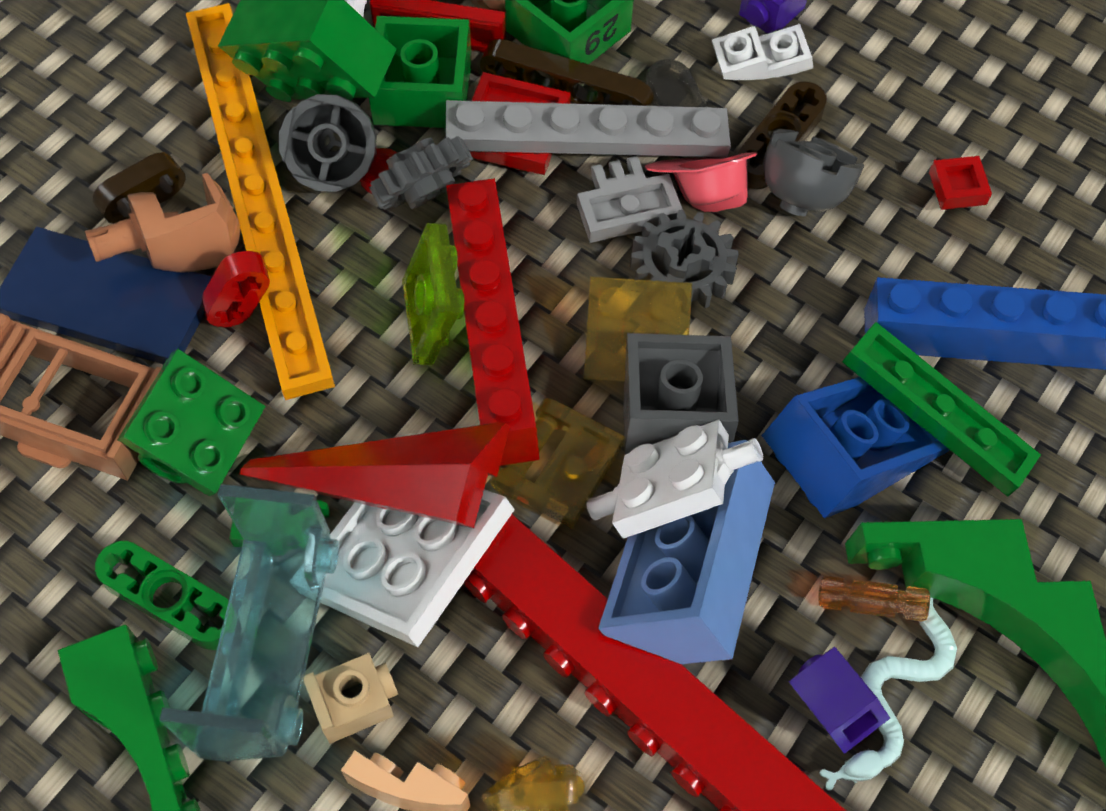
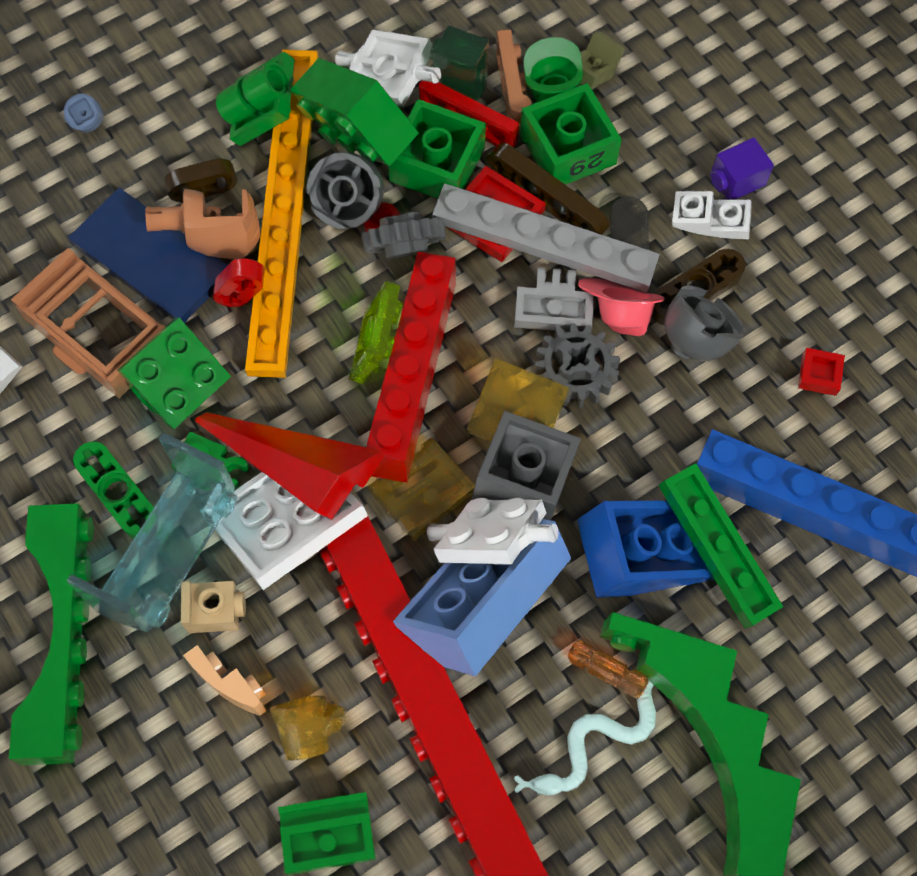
camera: 20 degrees right, 5 degrees up
dark purple brick [789,646,890,754] -> none
none -> green plate [216,51,294,146]

